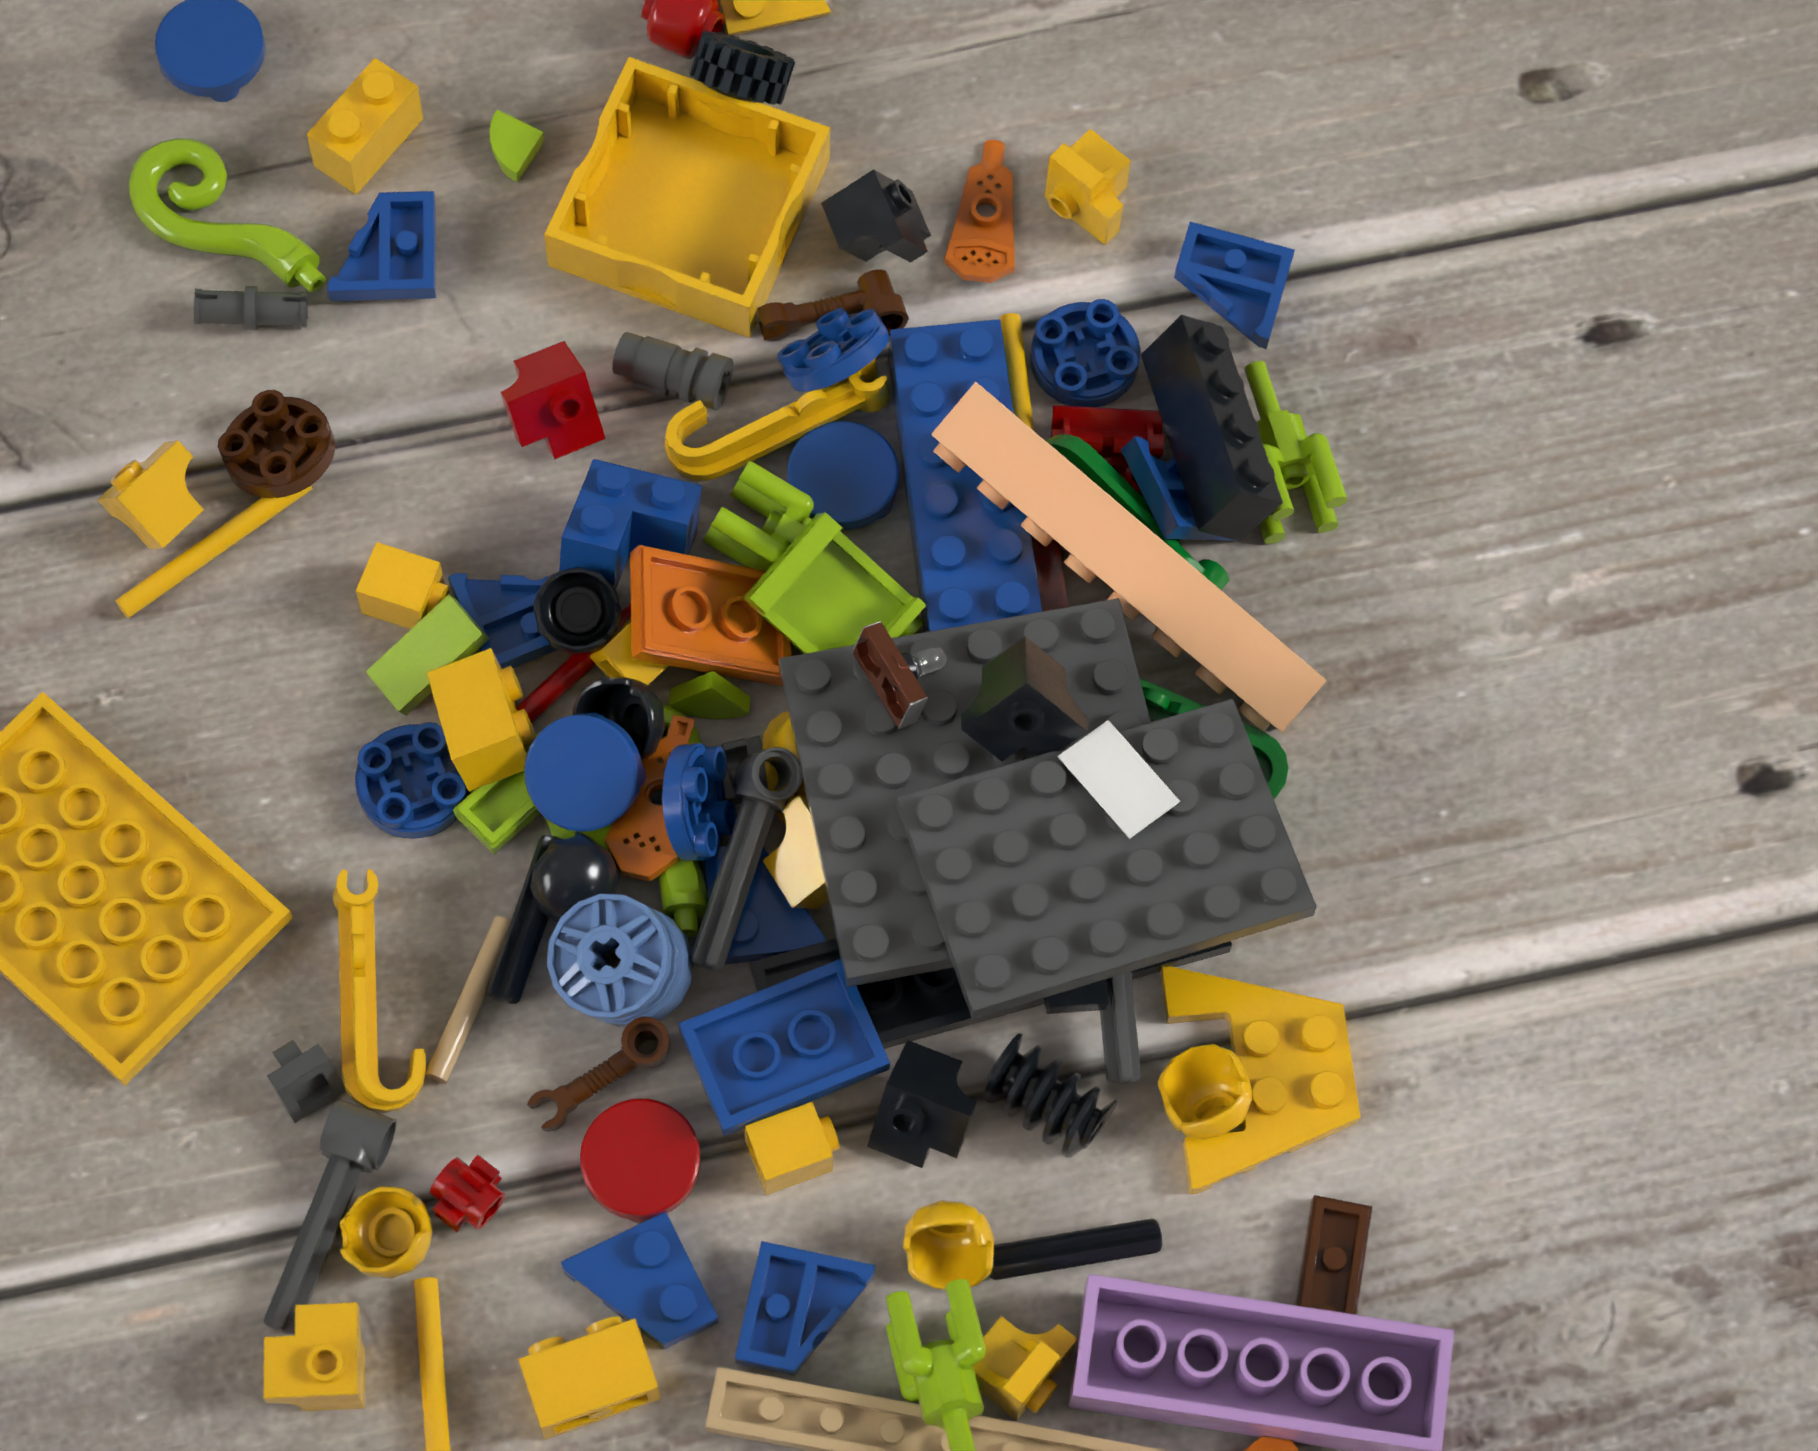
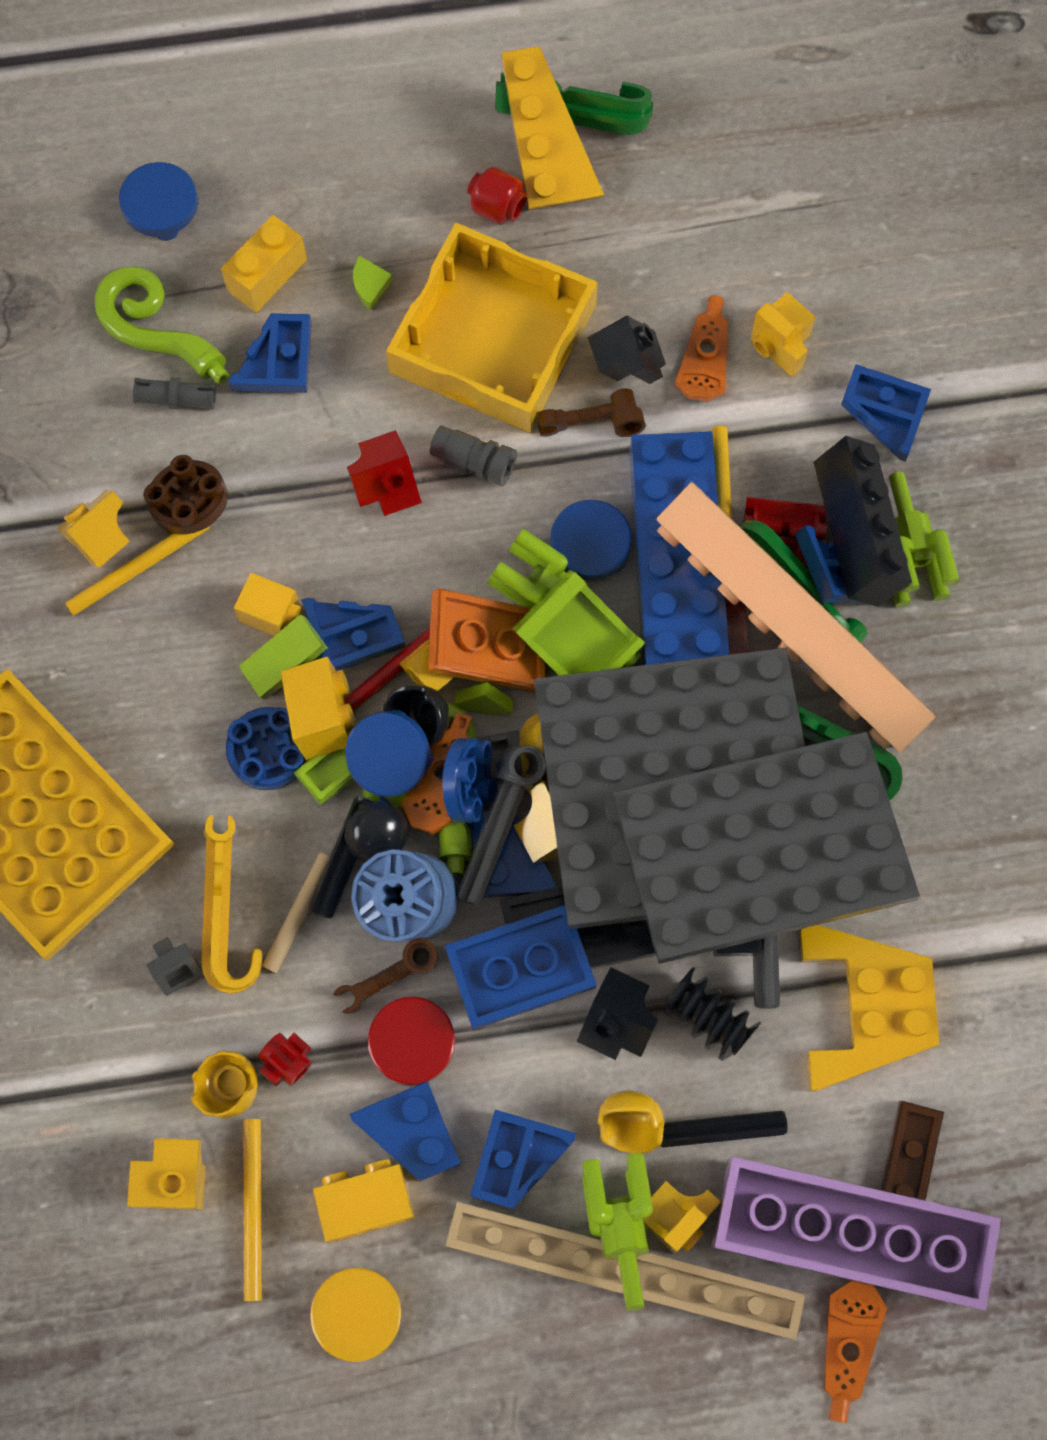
camera: 10 degrees right, 5 degrees up
dark grey axle [264,1099,397,1335] -> none
black hair [533,566,621,655] -> none
blue brick [559,459,702,588] -> none
yellow piece [664,358,890,482] -> none
black bush [690,31,795,105] -> none
yellow brick [745,1102,840,1195] -> none
blue tile [777,308,890,392] -> none
copper piece [852,621,947,729] -> none
black brick [961,636,1088,761] -> none
blue tile [1030,299,1141,407] -> none
white sticker [1057,720,1181,839] -> none
yellow hair [1158,1044,1252,1140] -> none

